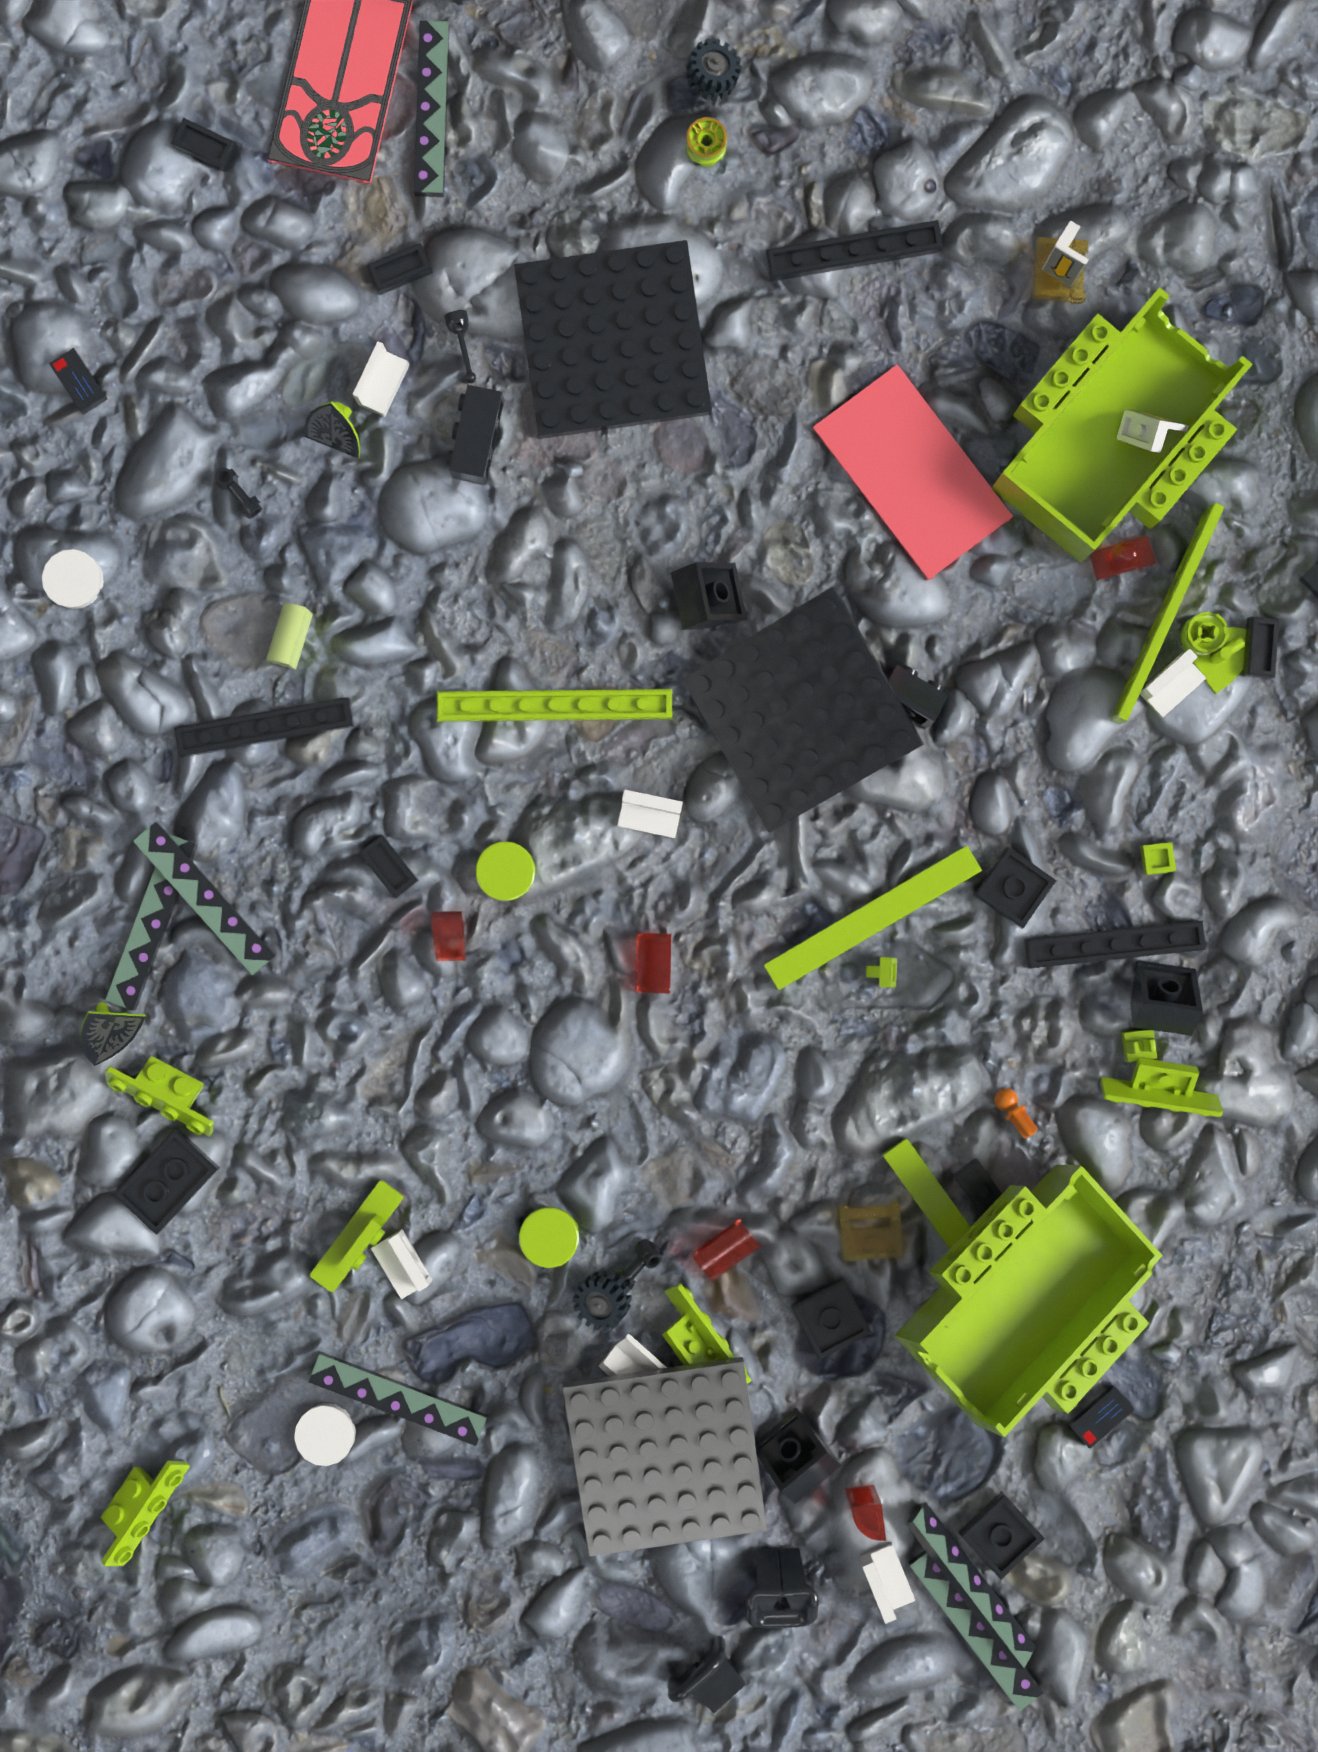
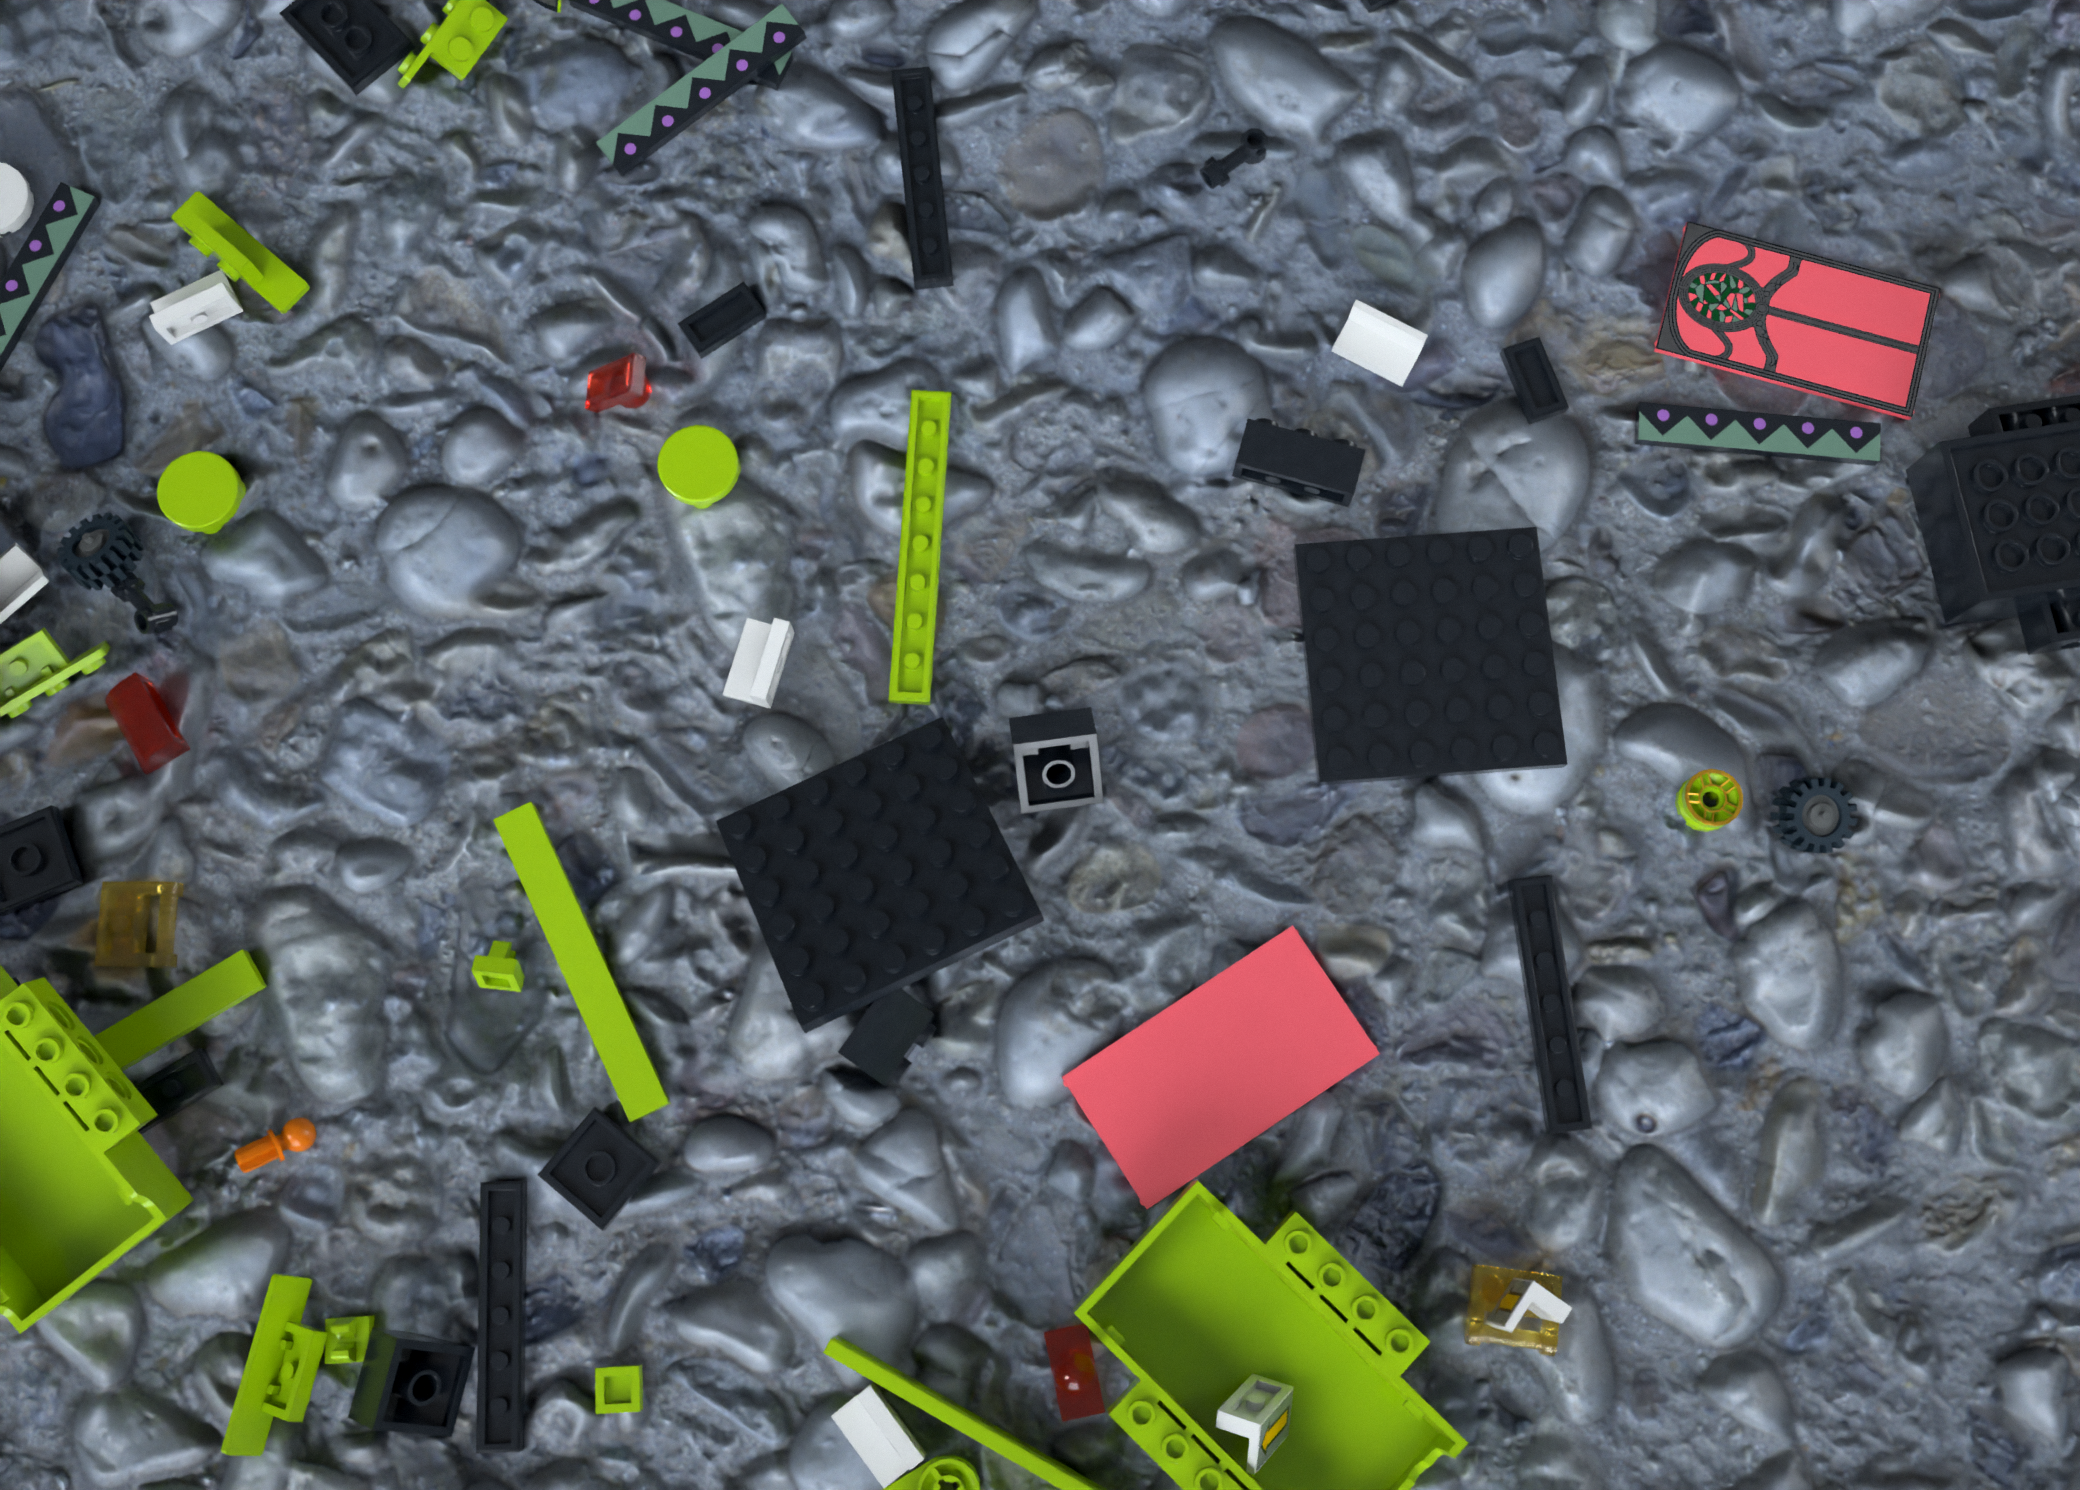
camera: 95 degrees right, 10 degrees down
black tile [171,117,238,172] -> none
yellowish green brick [266,603,313,670] -> none
shield [305,401,360,459] -> none
black hinge [444,310,476,384] -> none
clear red brick [635,933,671,994] -> none

